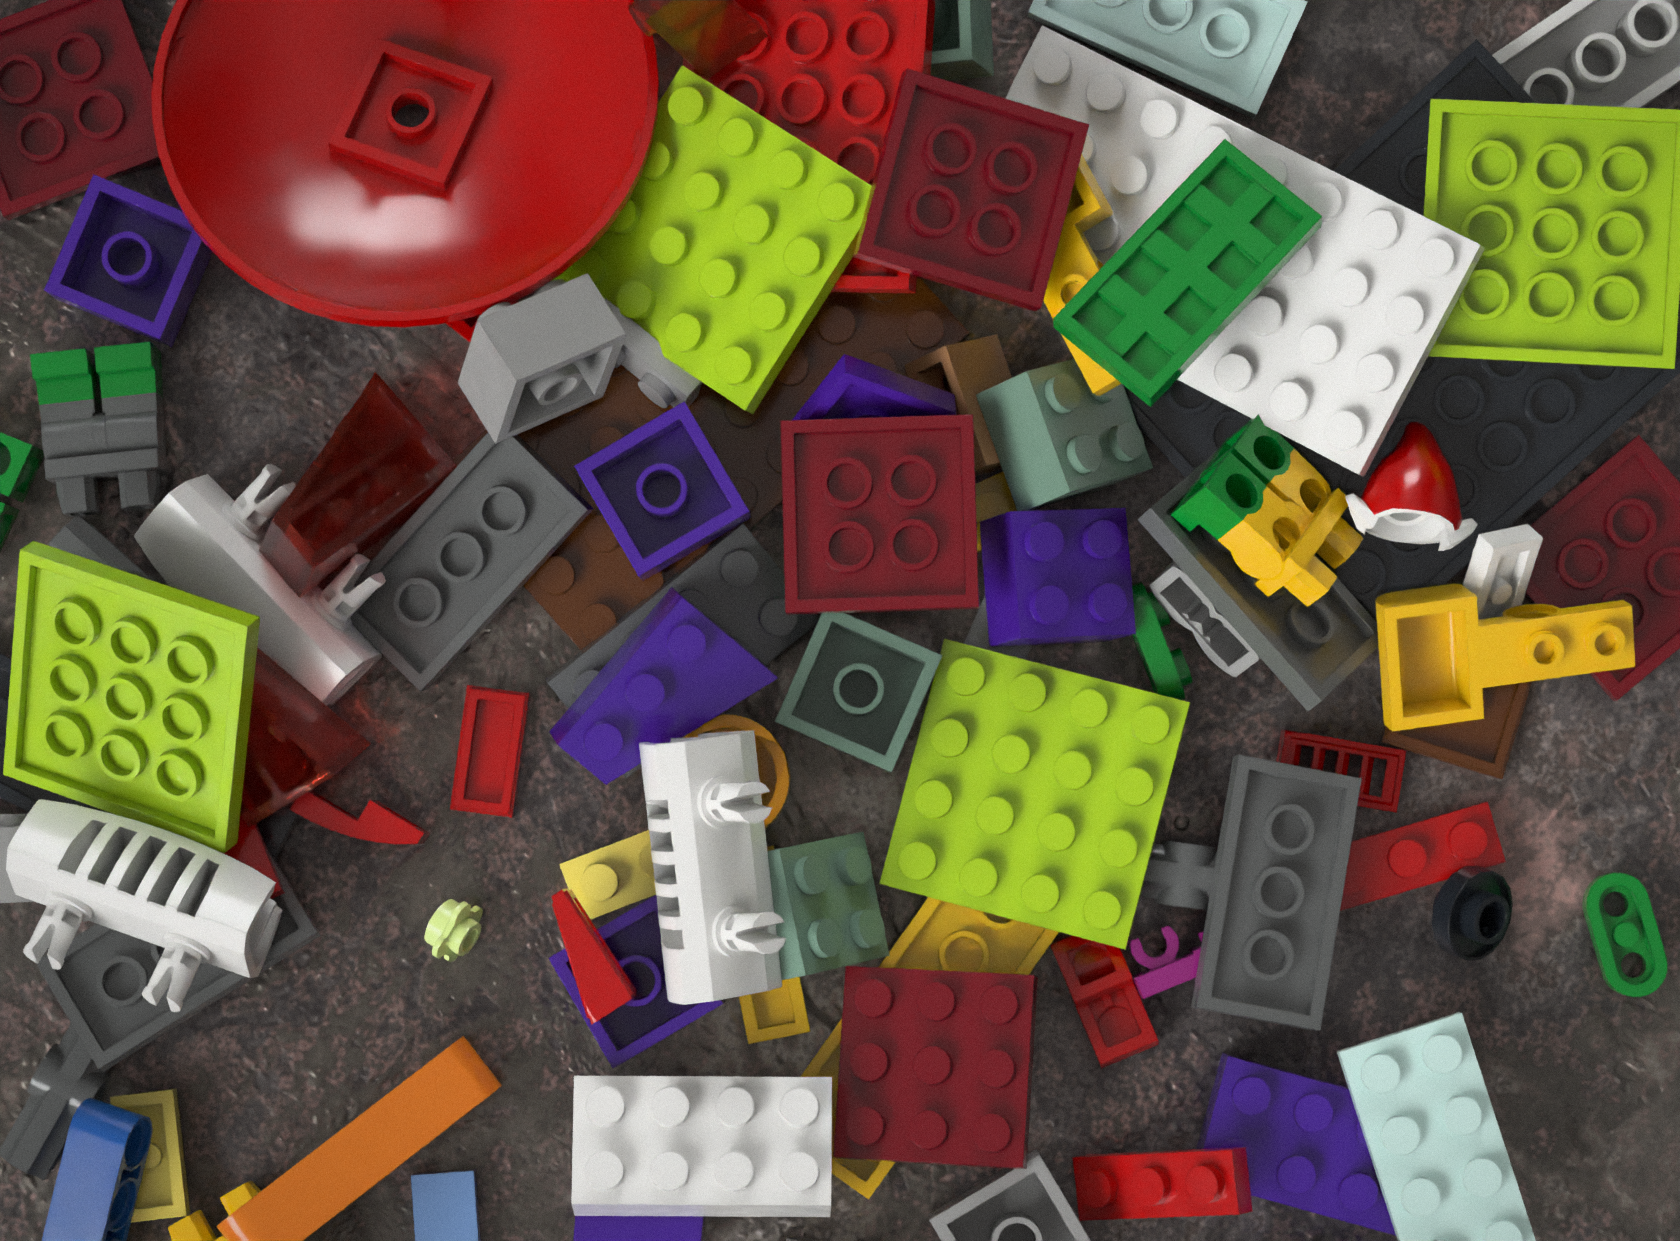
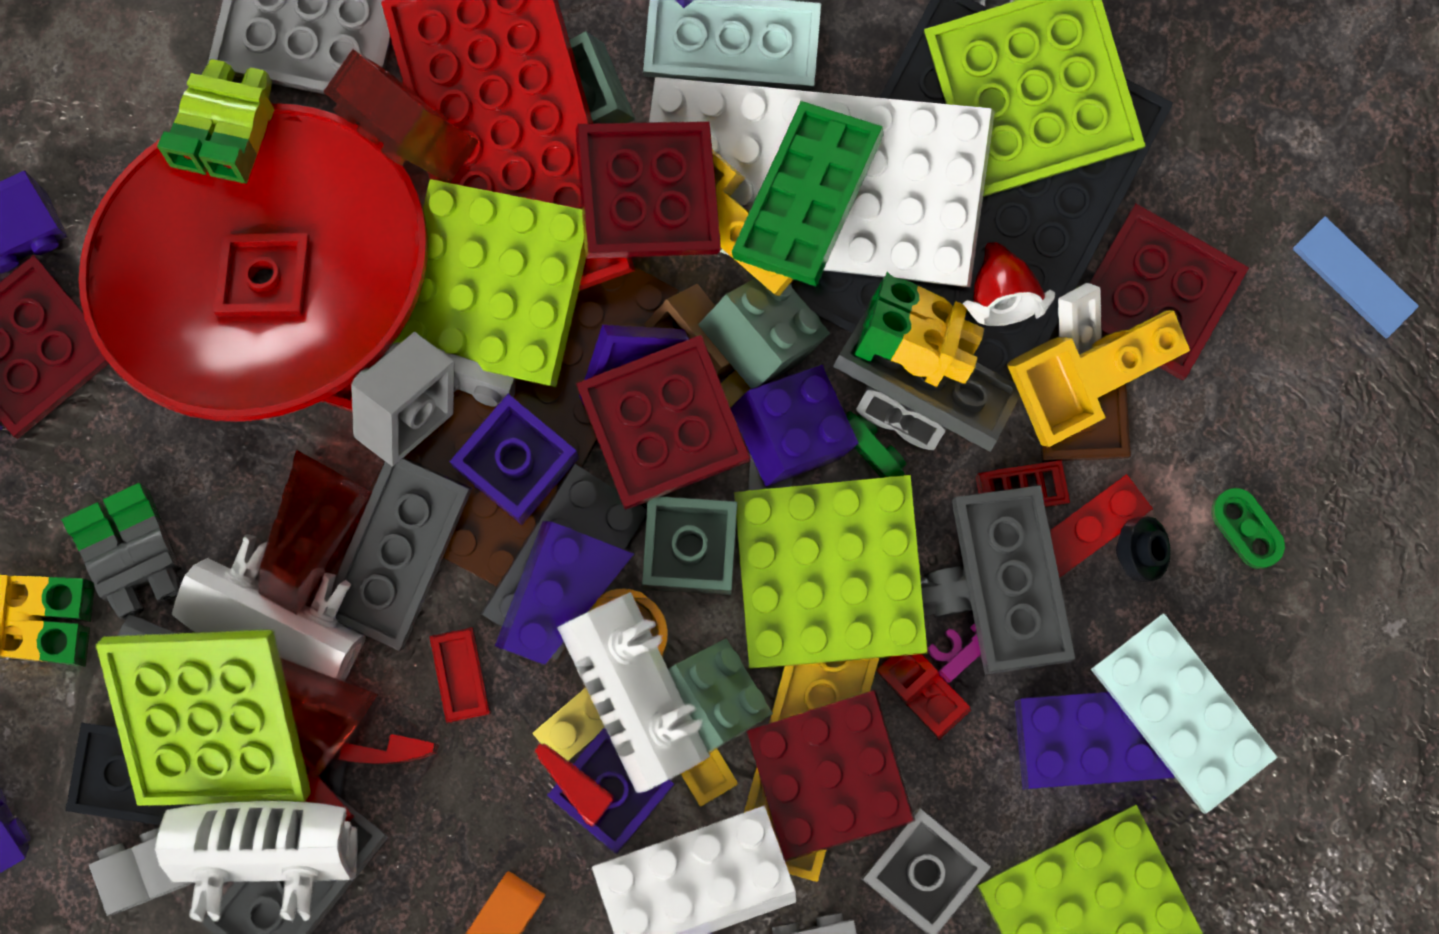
camera: 30 degrees left, 5 degrees down
dark purple brick [44,174,213,347] -> none
yellowish green plate [424,899,483,962] -> none
red plate [1073,1147,1253,1221] -> none

